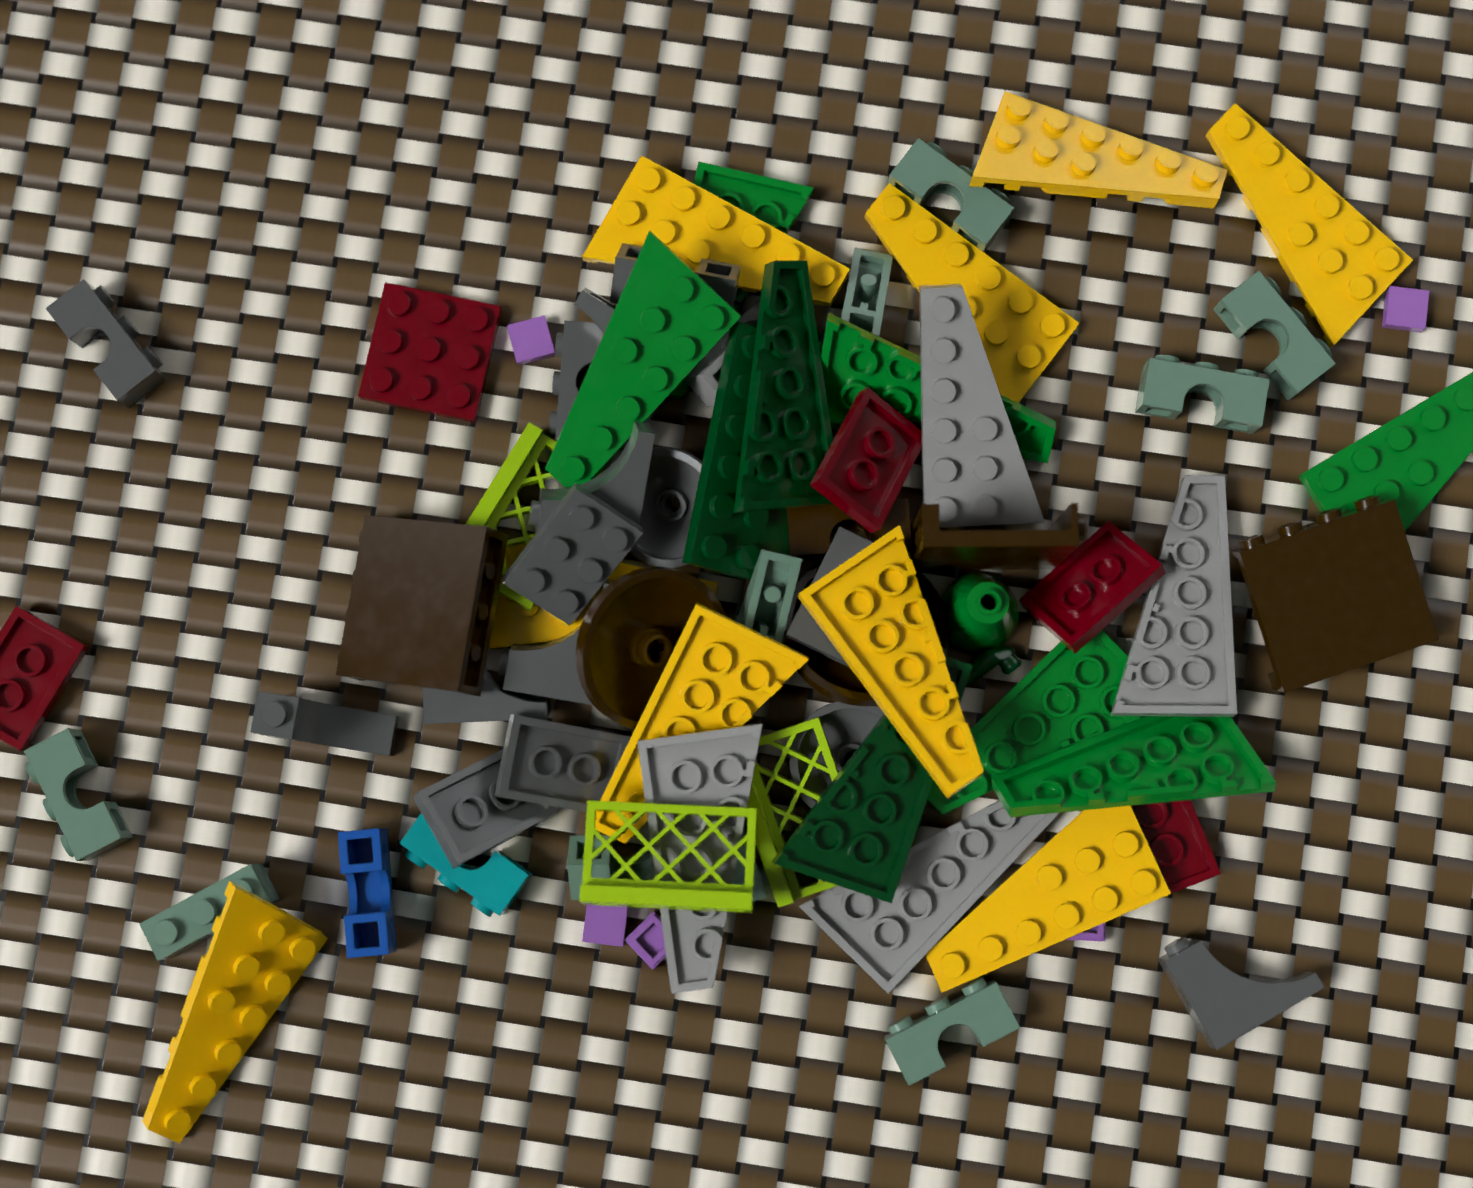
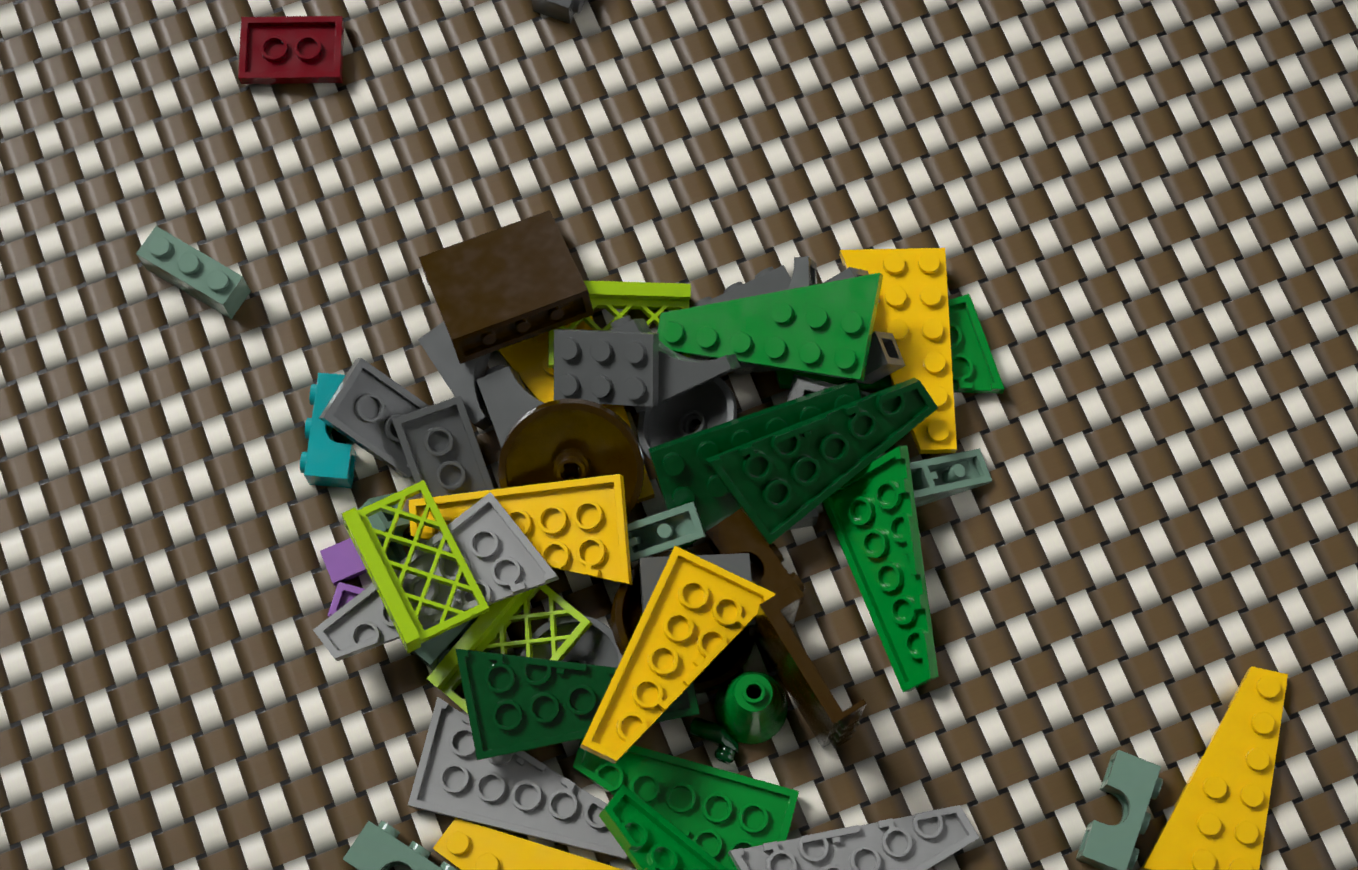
camera: 55 degrees right, 10 degrees down
sand green arch [24,728,133,861] -> none
yellow wing [142,881,328,1144] -> none
dark grey arch [250,691,399,756] -> none
blue arch [338,828,397,958] -> none
dark red plate [358,282,502,423] -> none
medium lavender tile [506,315,556,366] -> none
dark red plate [810,387,922,533] -> none
yellow wing [865,183,1080,403] -> none
sand green arch [888,138,1014,252] -> none
light grey wing [919,284,1045,527] -> none
yellow wing [969,91,1228,208] -> none
dark red plate [1019,521,1166,654] -> none
sand green arch [1135,355,1270,434] -> none

